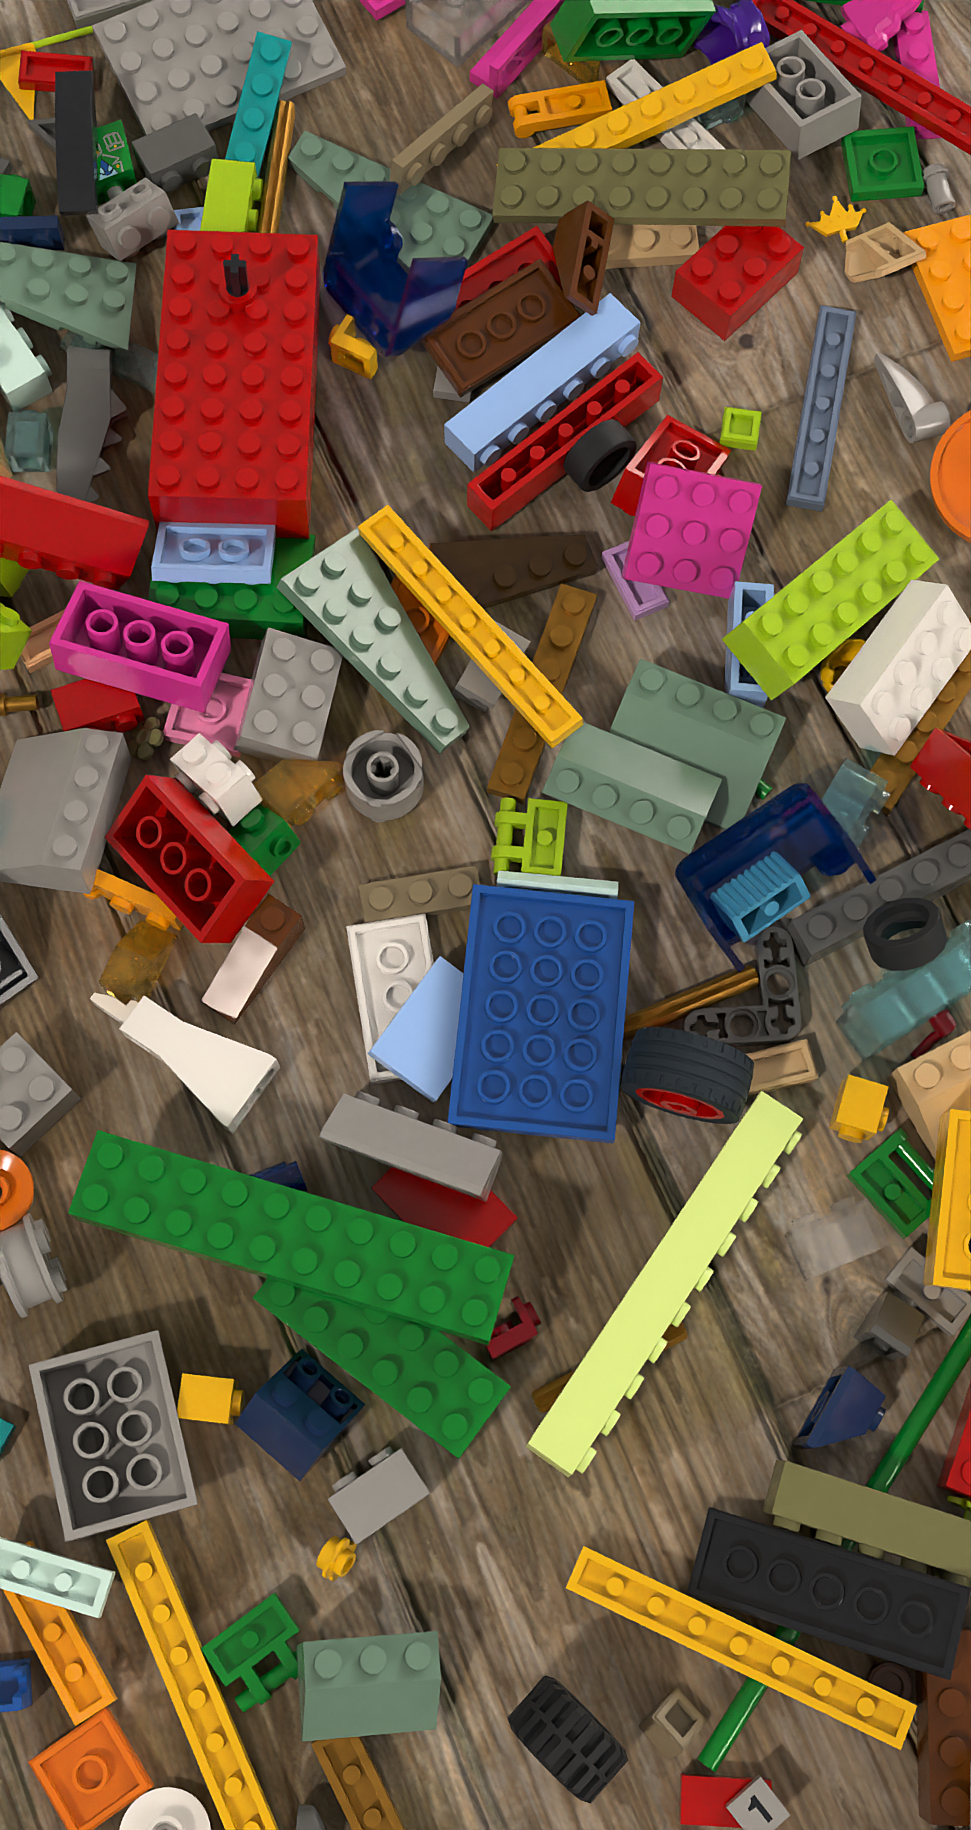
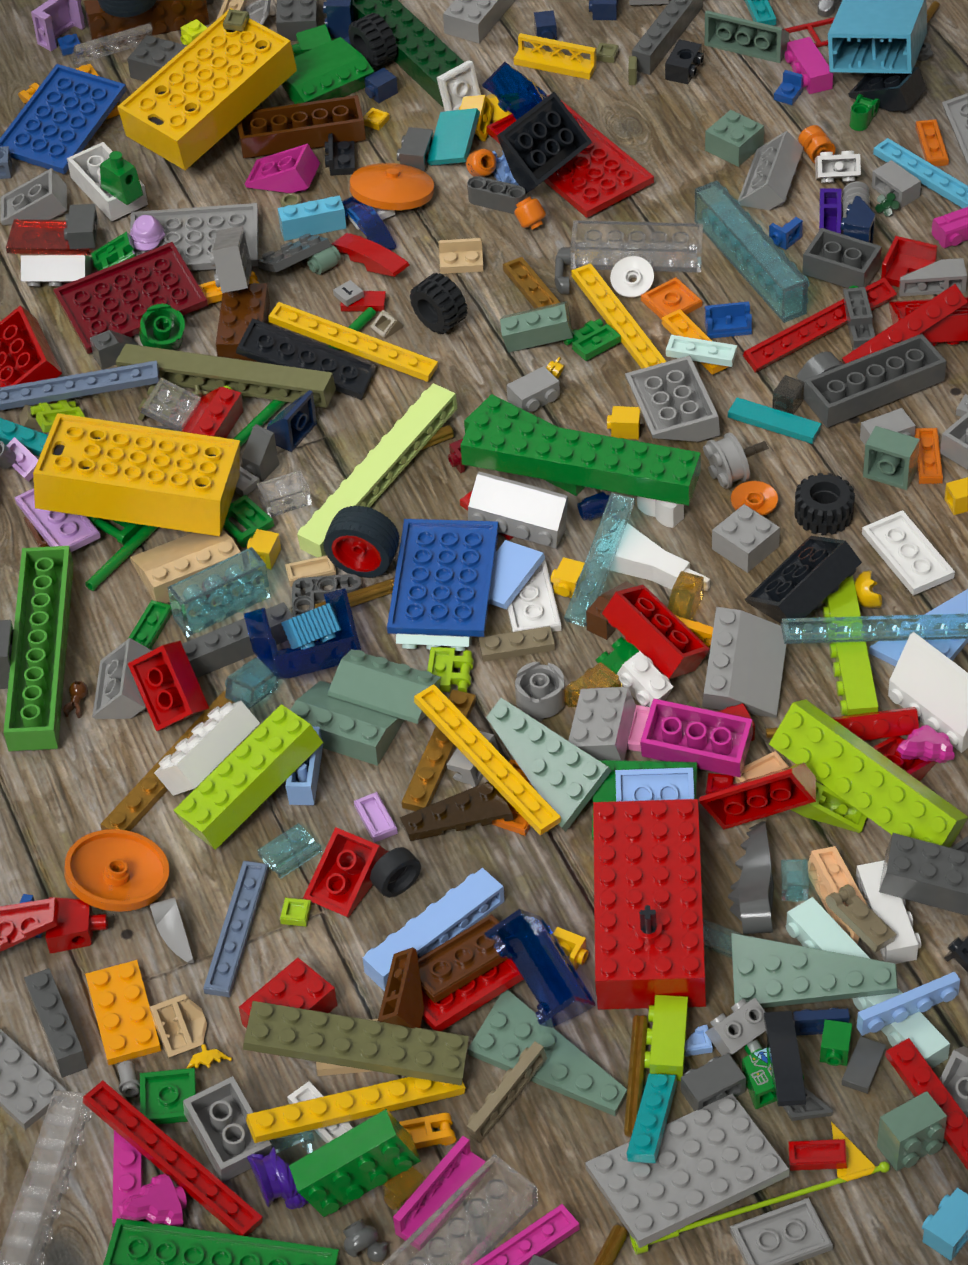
camera: 175 degrees left, 25 degrees down
dark blue slope [235,1348,366,1481] -> none
red brick [467,352,663,532] -> none
dark pink plate [622,462,762,599] -> none
black tyre [863,897,948,971] -> none
none -> clear light blue plate [257,823,322,879]
none -> yellow brick [551,557,586,599]
none -> clear light blue plate [564,493,635,627]

